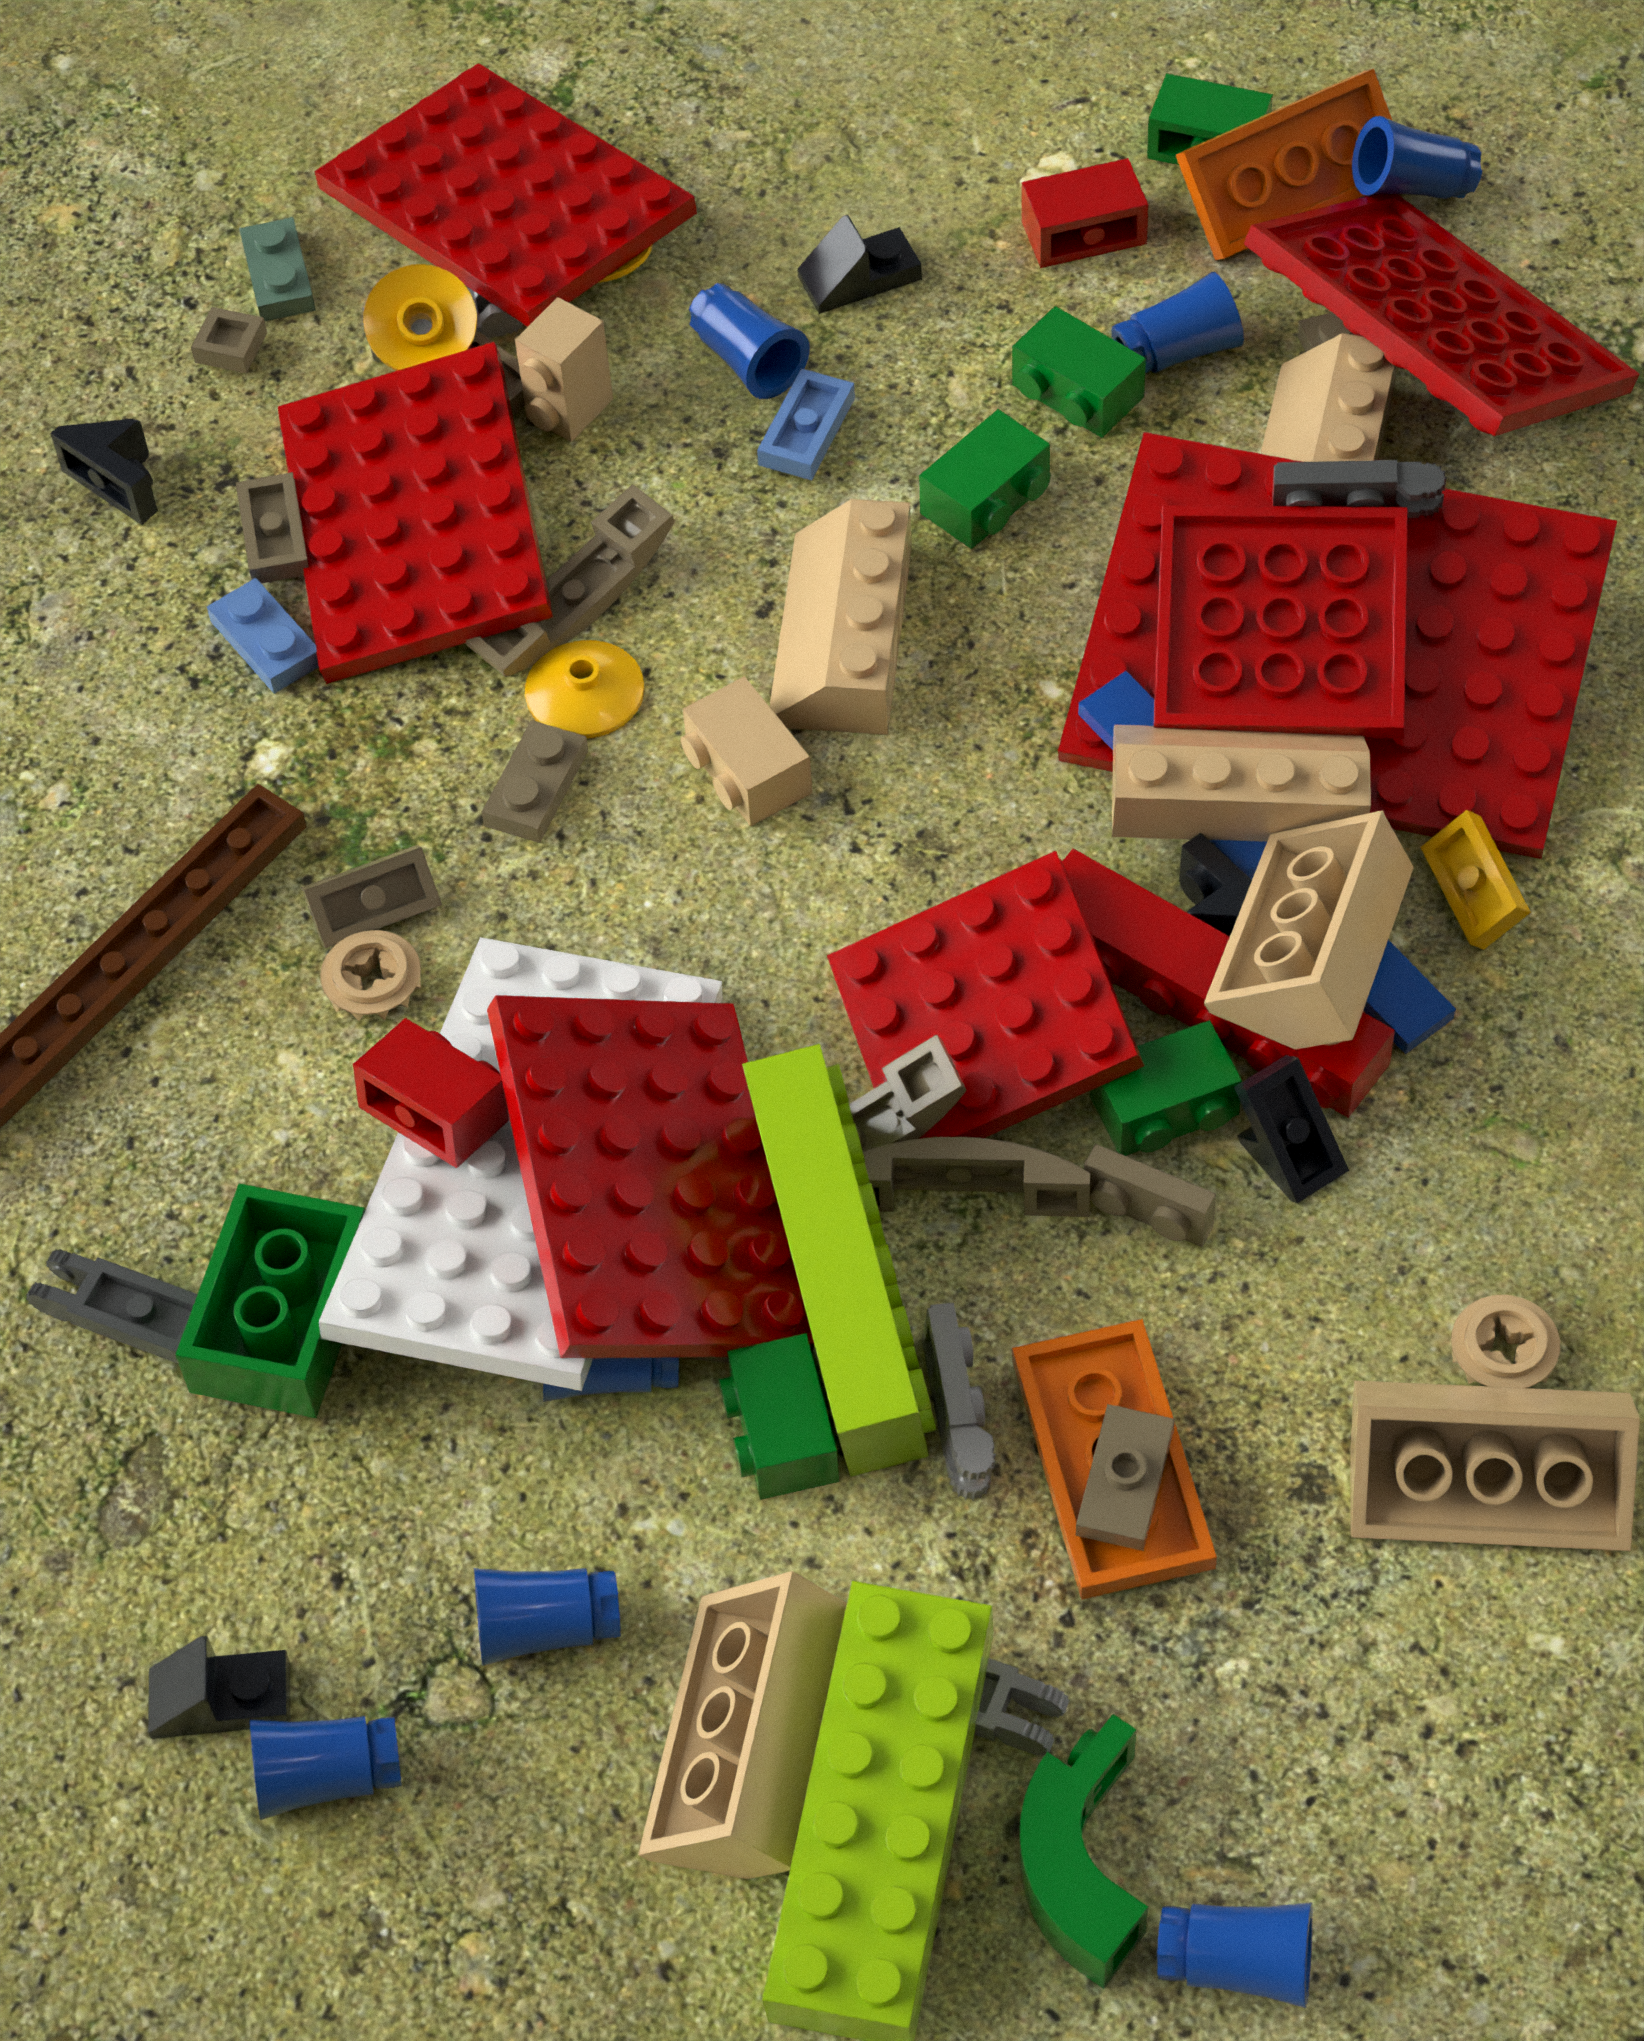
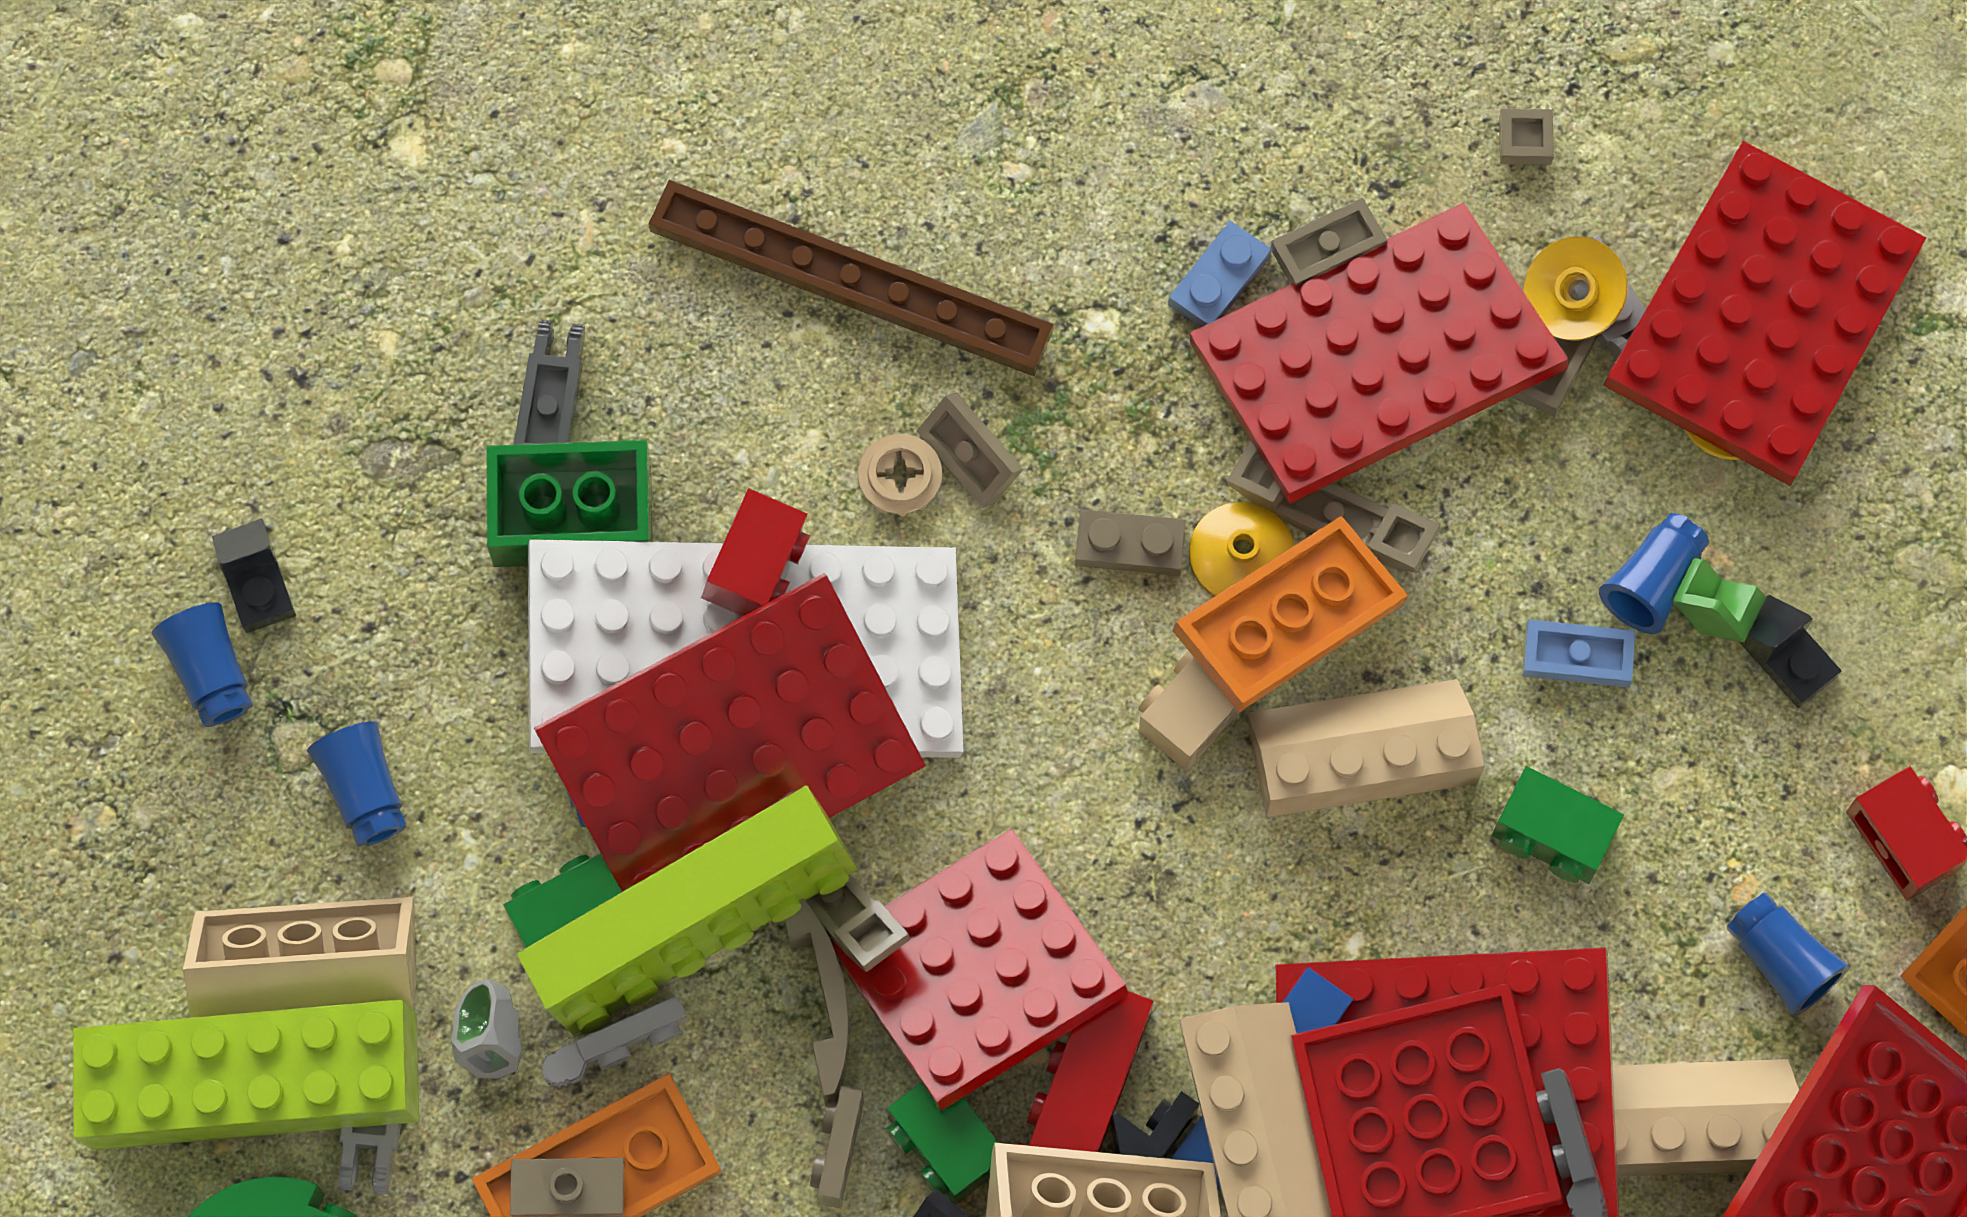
camera: 70 degrees right, 15 degrees up
black slope [50,419,158,525] -> none
sand green plate [239,217,316,321] -> none
tan brick [515,297,613,442] -> none
green brick [1012,306,1146,438] -> none
none -> light grey rock [451,979,522,1079]
none -> orange plate [1173,516,1408,712]
none -> bright green panel [1672,558,1766,642]

